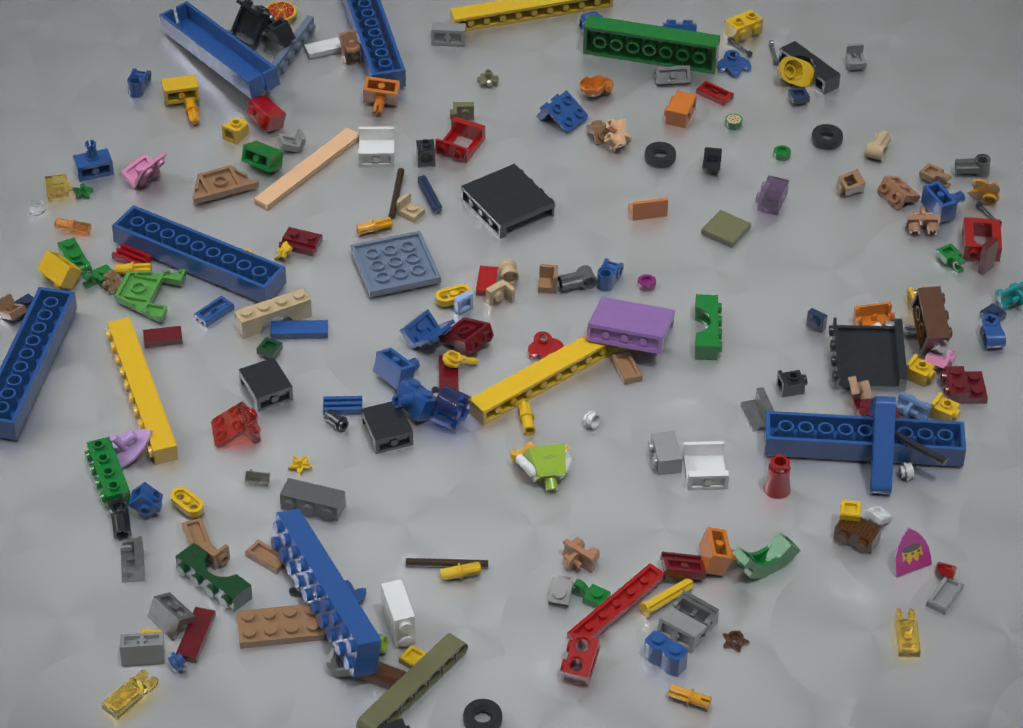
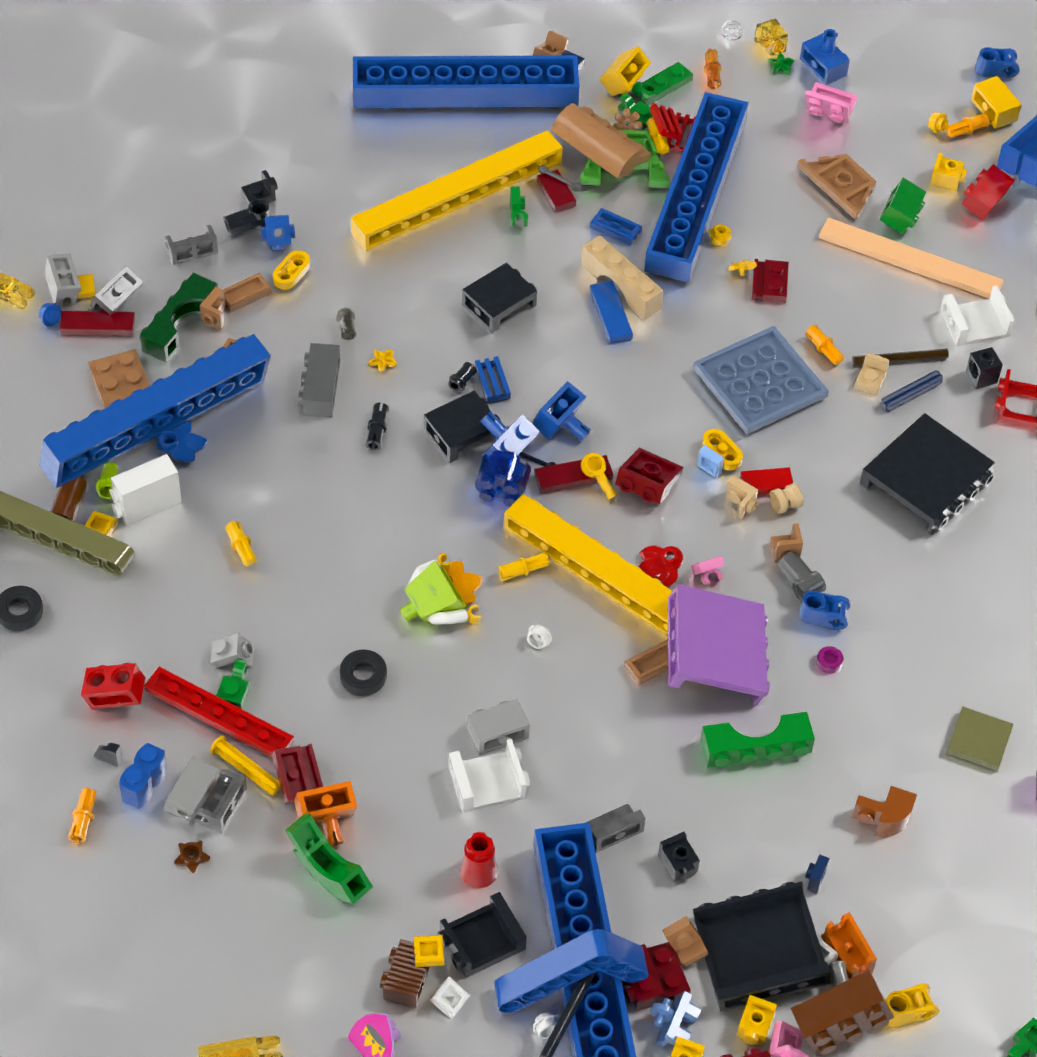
camera: 75 degrees right, 10 degrees up
green brick [84,436,131,511] -> none
lavender shield [110,429,153,469] -> none
clear red bracket [211,401,261,448] -> none
dark green plate [256,337,283,359] -> none
light grey bracket [276,129,306,153] -> none
blue bracket [399,309,455,349] -> none
dark brown bar [406,558,488,568] -> none
nougat hips [562,537,600,573] -> none
orange panel [628,198,668,221] -> none
none -> black tile [94,743,123,767]
none -> black bracket [241,170,278,206]
none -> black tyre [339,649,387,696]
none -> black pin [365,402,389,451]
none -> black panel [437,892,527,978]
none -> green plate [510,186,528,227]
none -> dark grey hinge [538,165,581,192]
none -> medium nougat brick [551,103,651,179]
none -> red tile [650,103,683,140]
none -> bright pink tile [691,556,725,586]
none -> dark orange brick [852,786,917,837]
none -> yellow plate [928,112,948,134]

